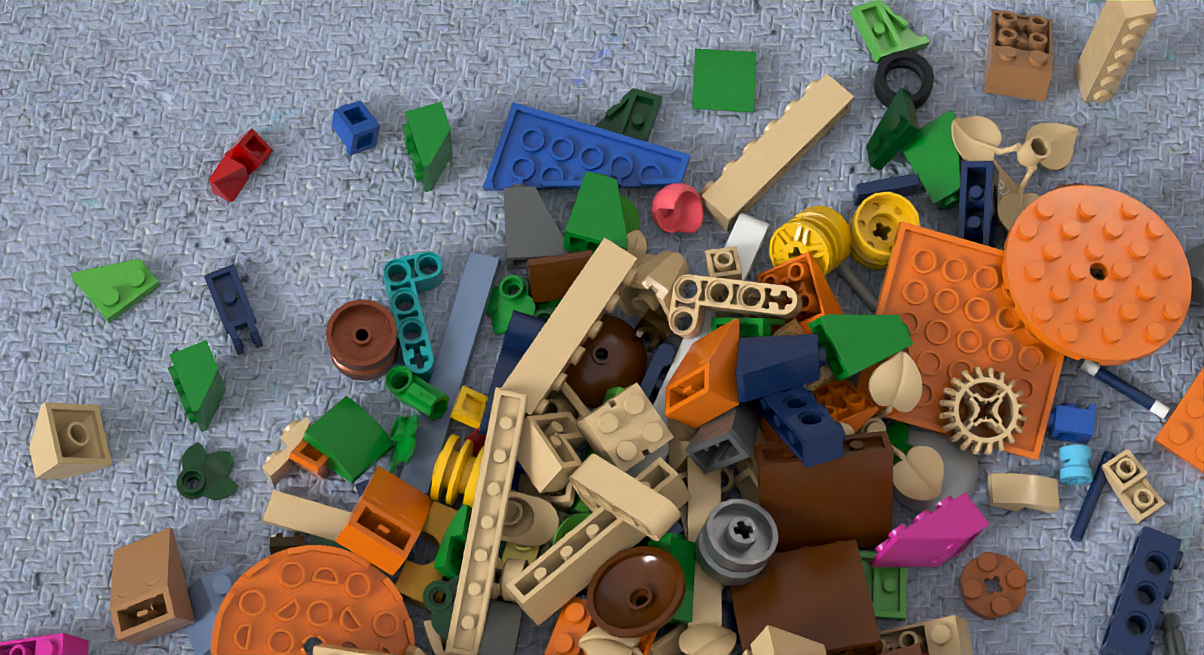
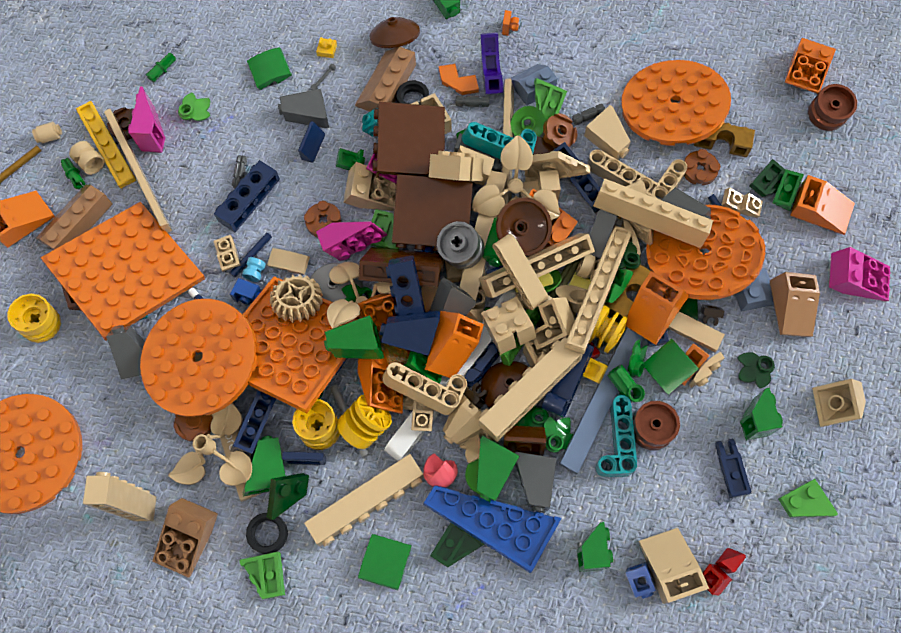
camera: 160 degrees left, 0 degrees up
none -> tan slope [638,528,709,604]

